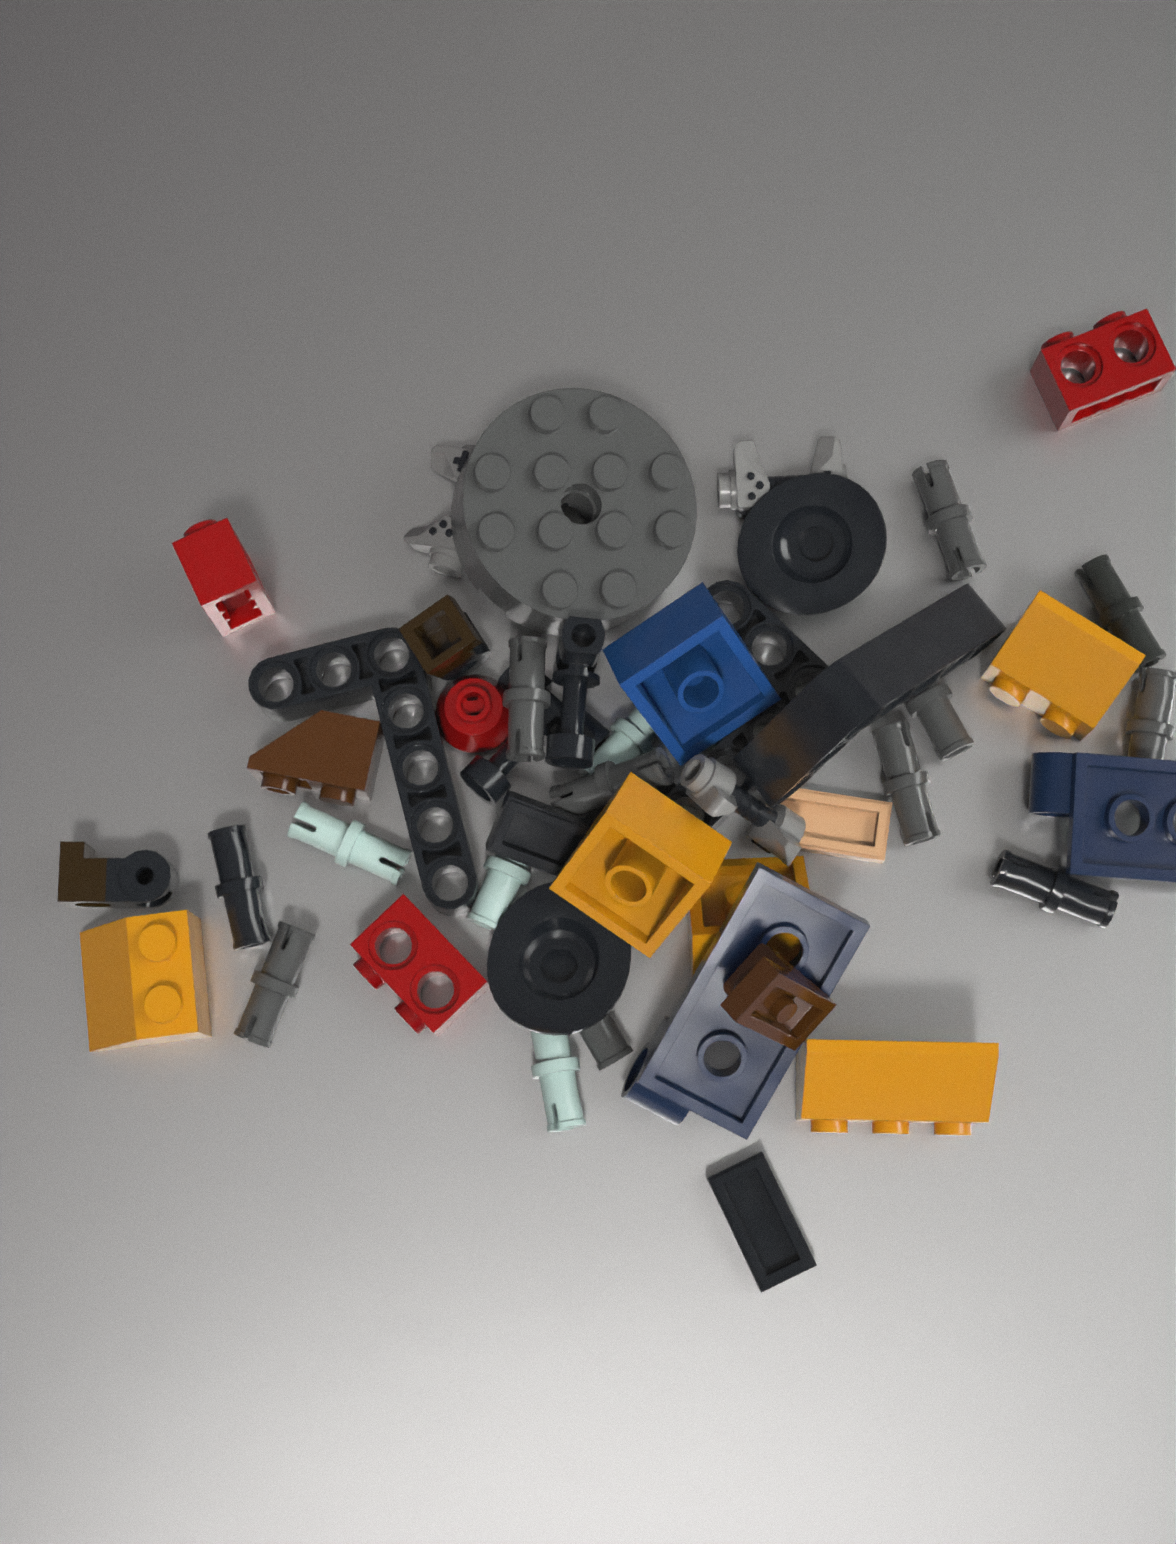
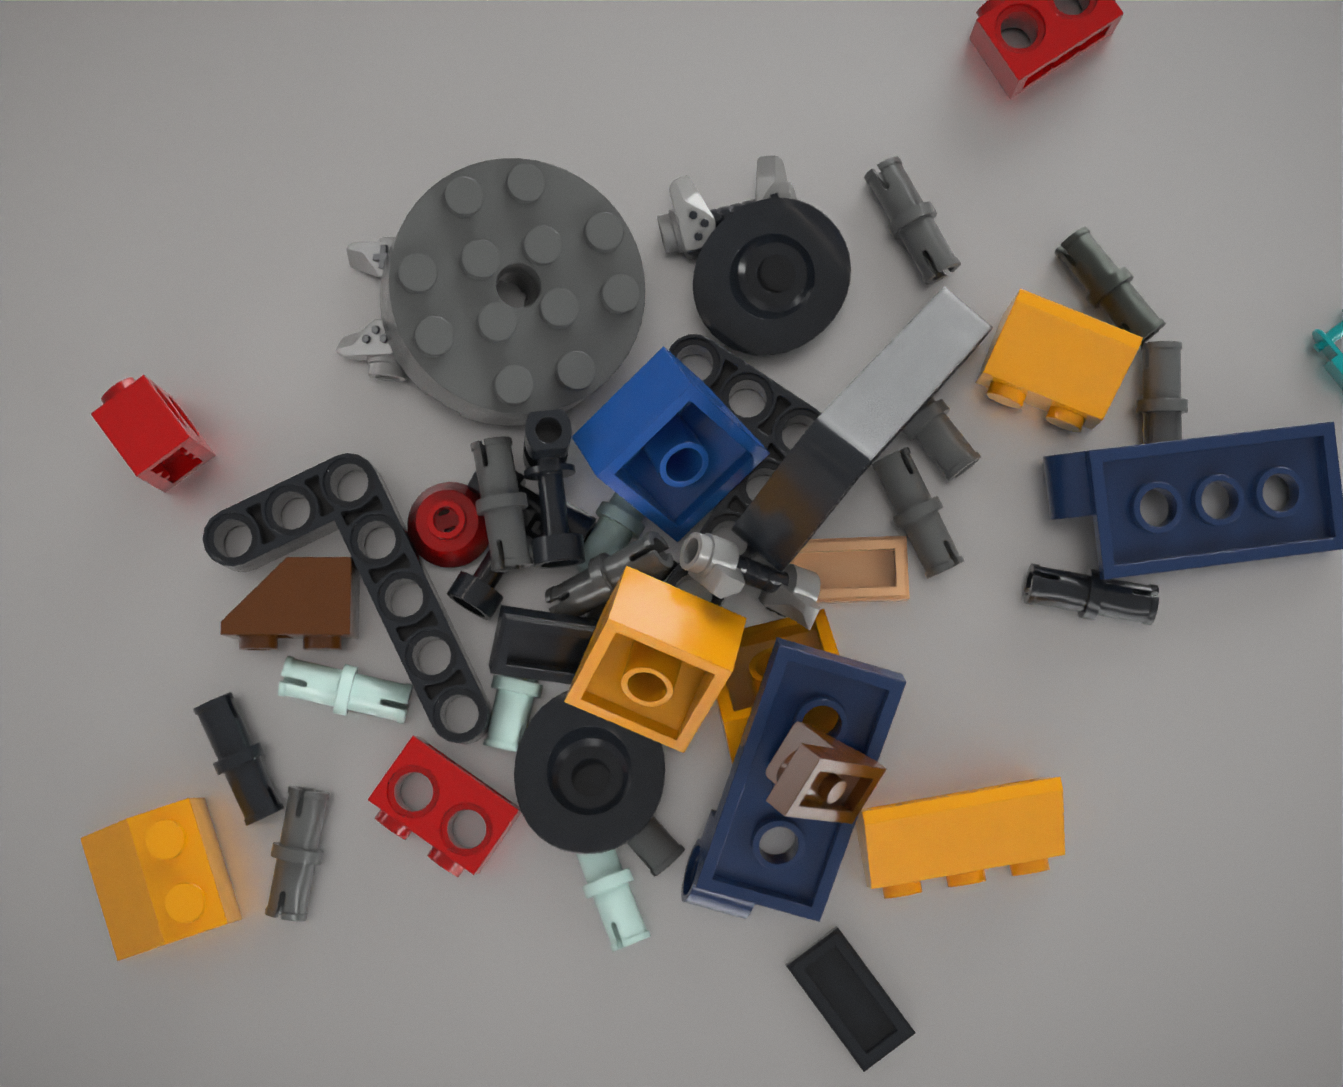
camera: 10 degrees left, 5 degrees up
leg [57,842,179,909] -> none
dark brown leg [398,594,492,681] -> none

